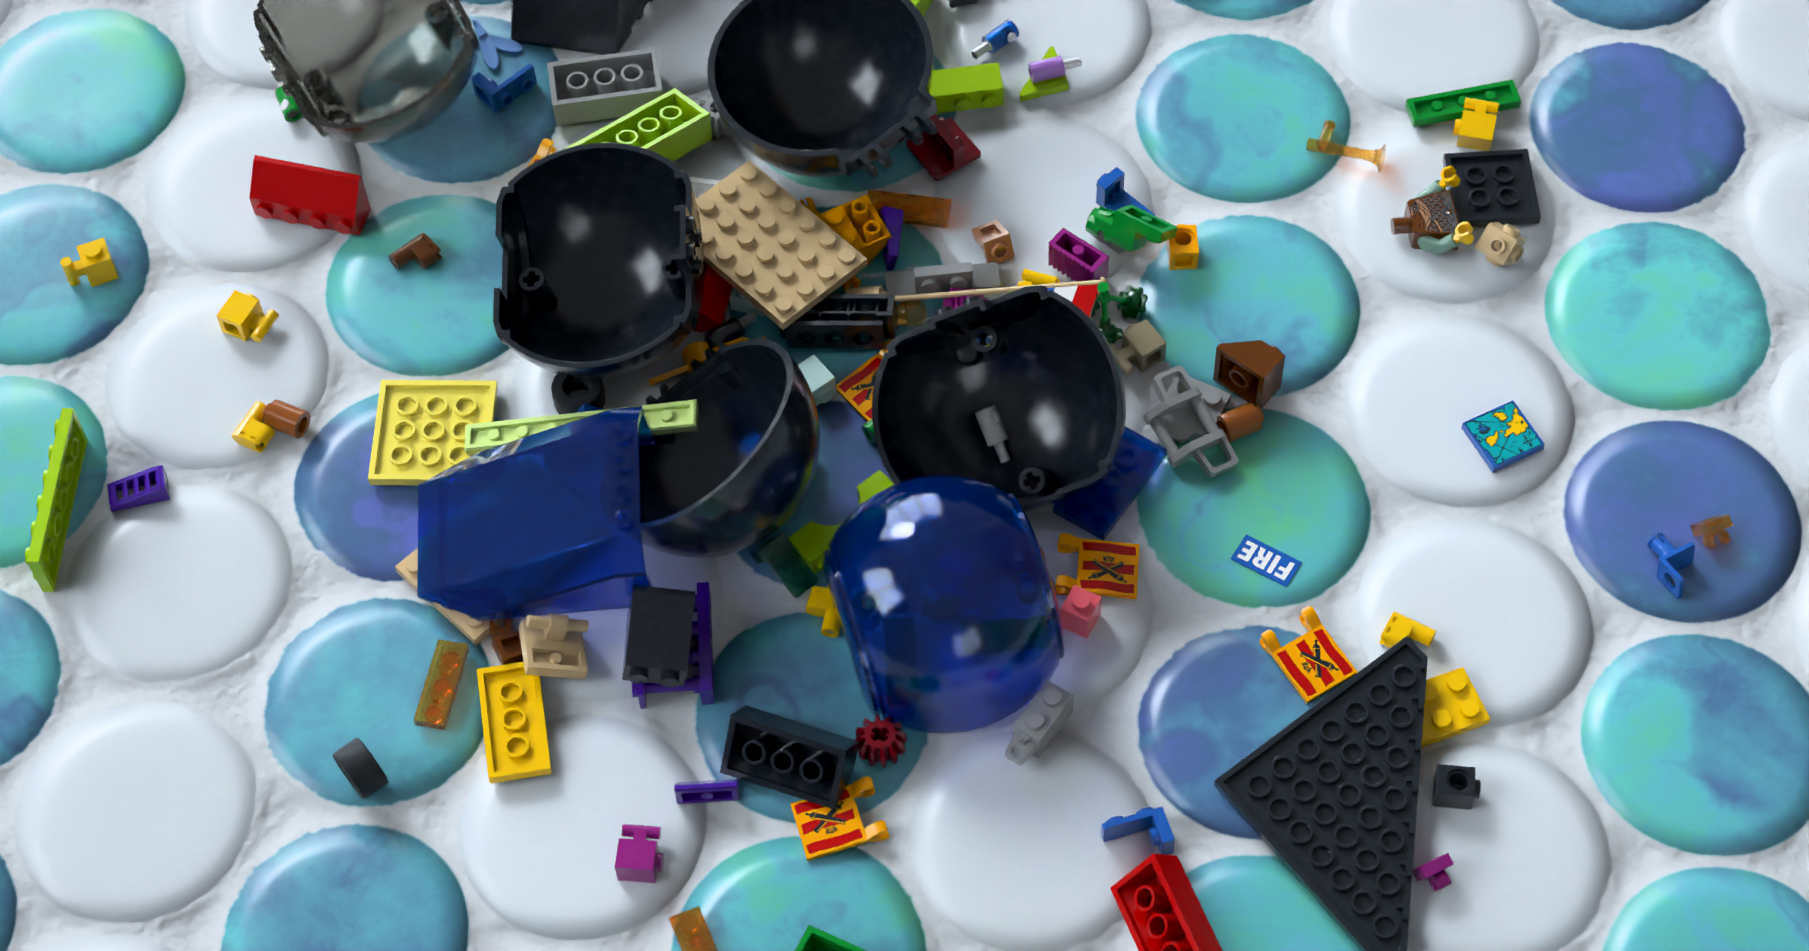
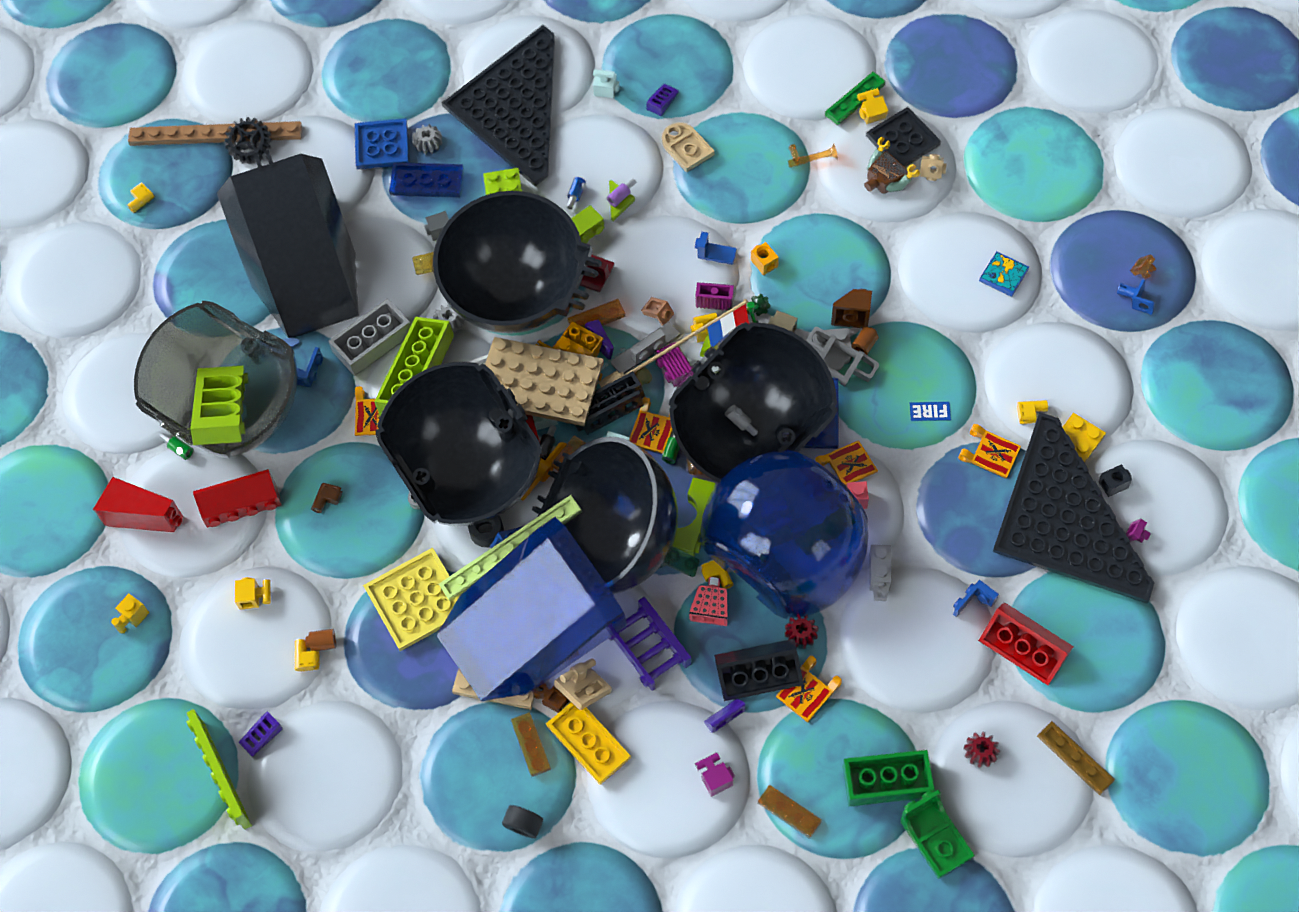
camera: 30 degrees left, 5 degrees up
black slope [622,585,695,687] -> none
green plate [1085,204,1178,254] -> none
none -> red slope [93,477,183,532]
none -> lime fence [191,365,249,445]
none -> tan plate [662,123,715,173]
none -> coral torso [689,577,728,626]

